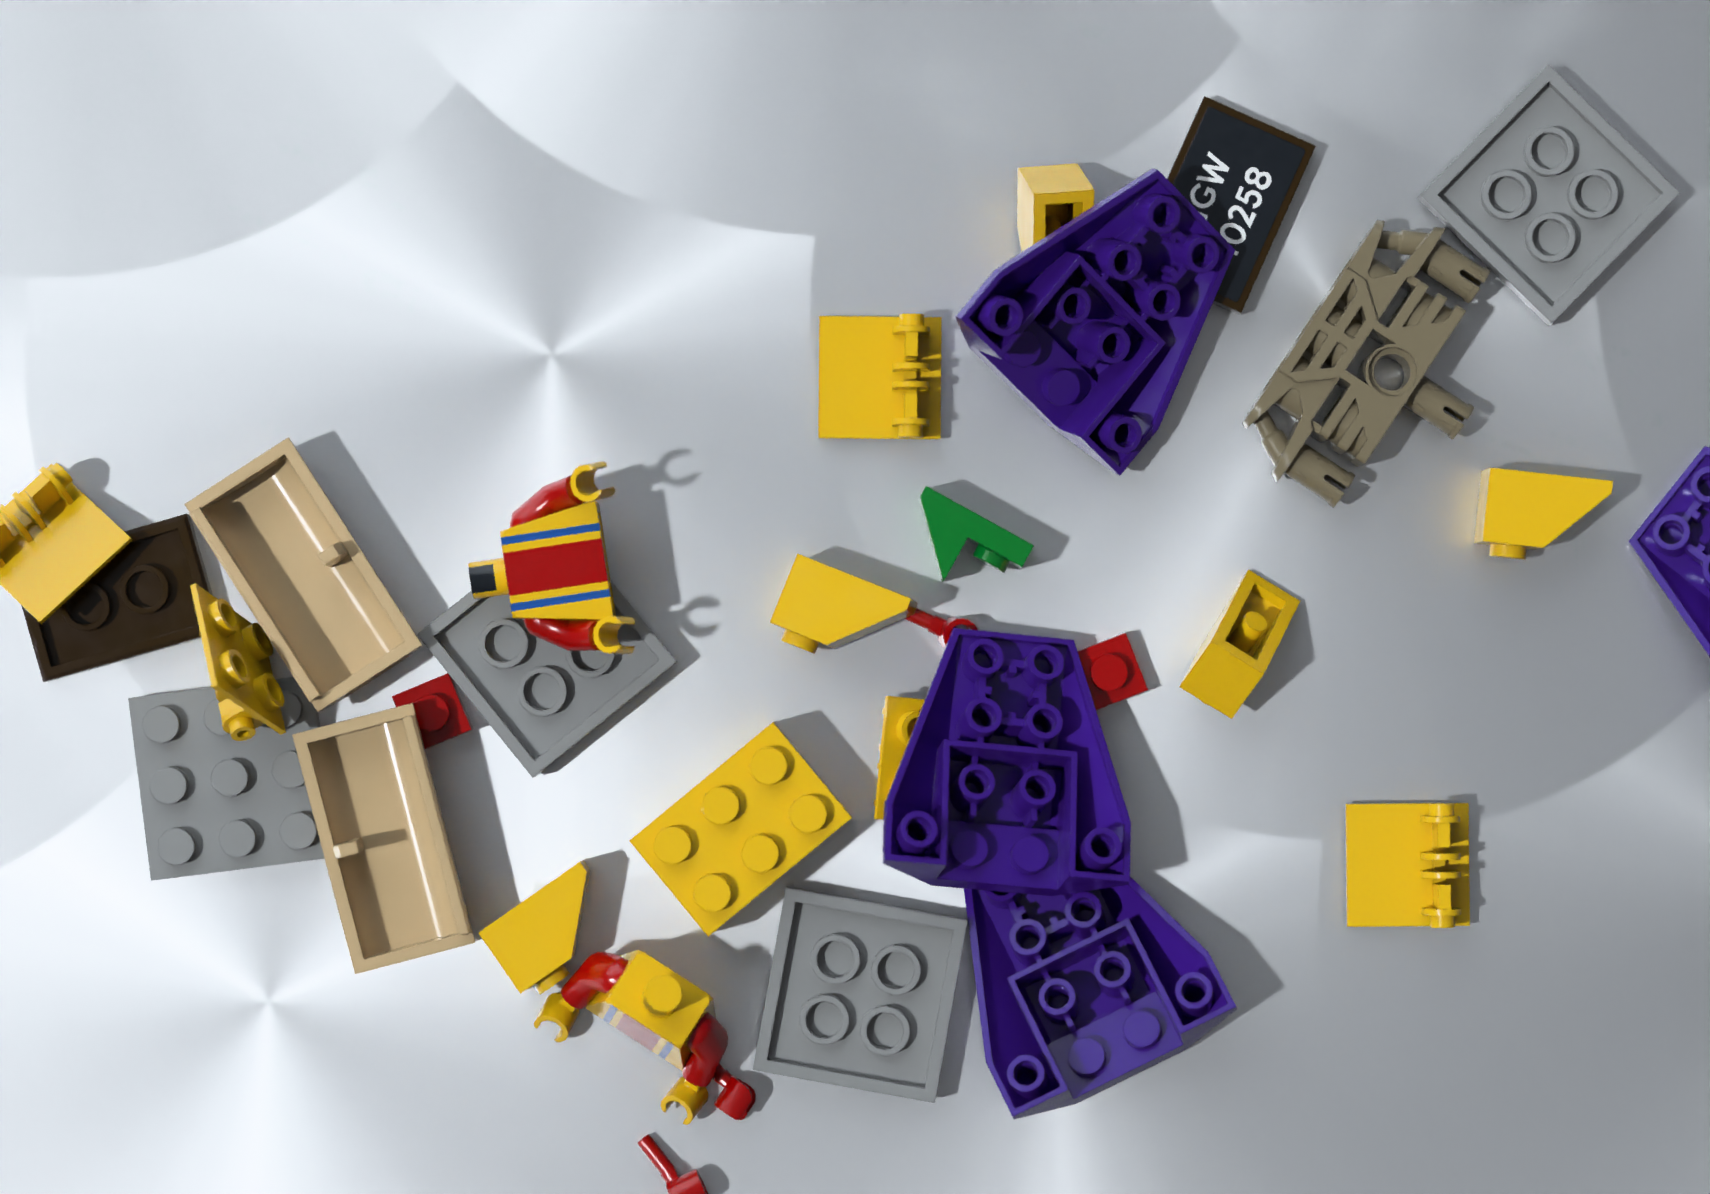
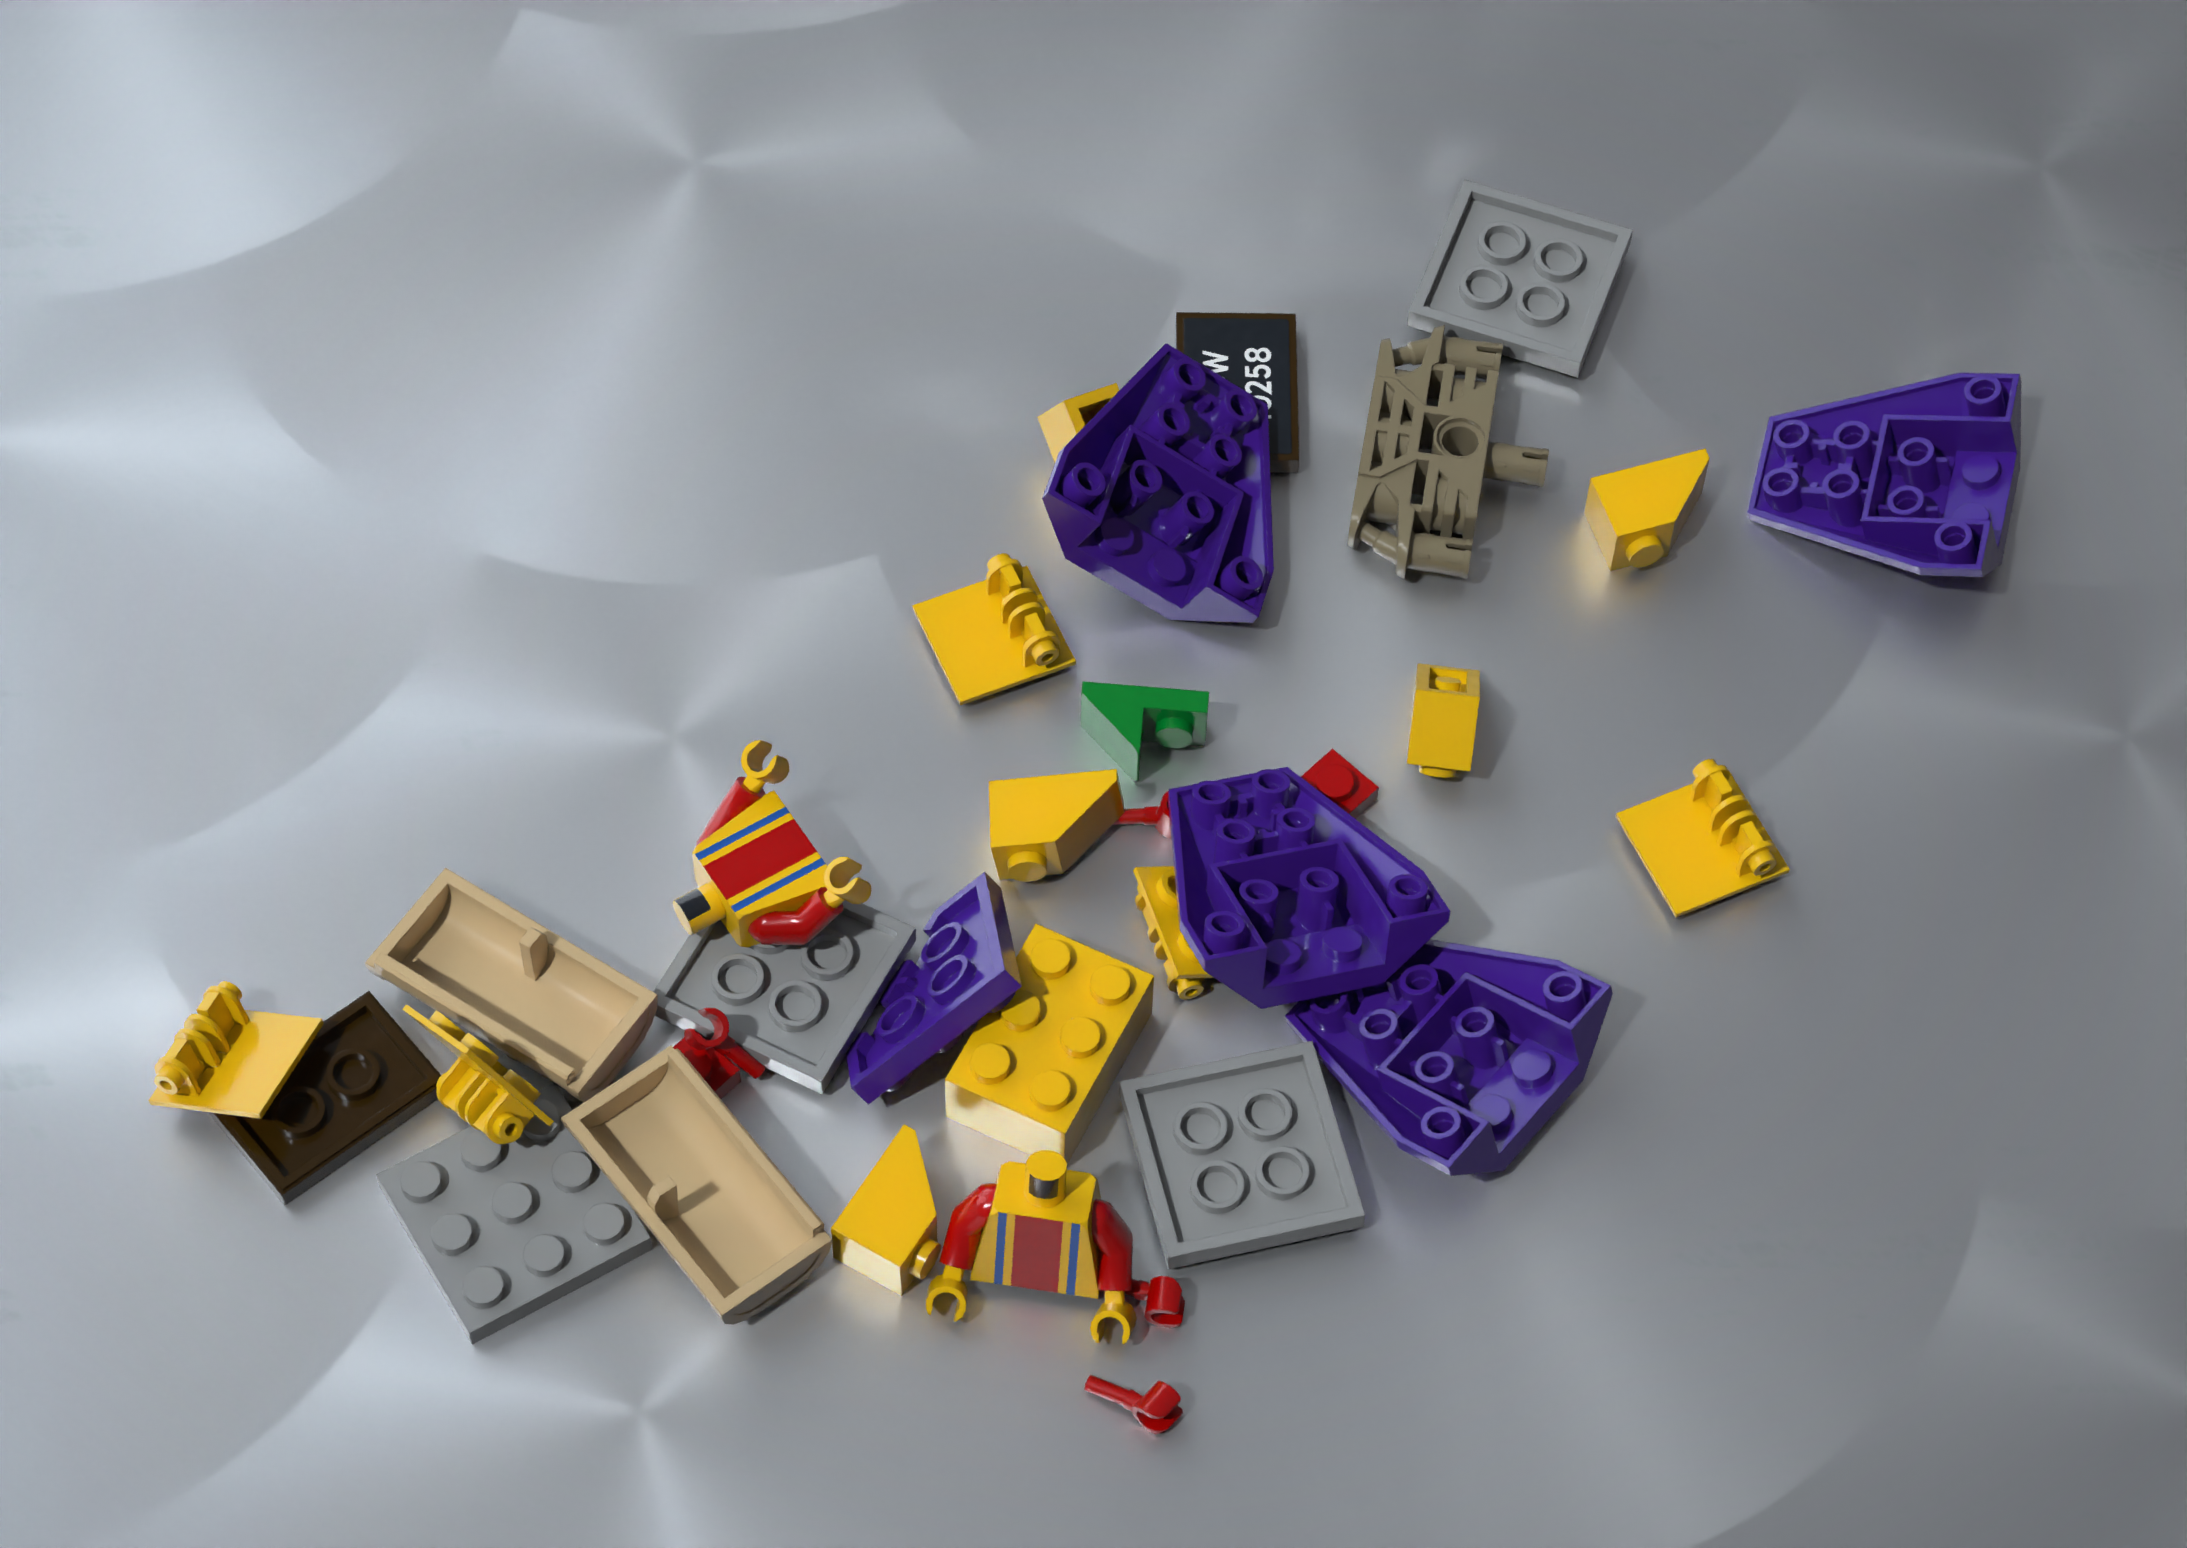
camera: 20 degrees left, 30 degrees down
none -> red hand [684,1008,765,1079]
none -> dark purple plate [846,872,1022,1105]

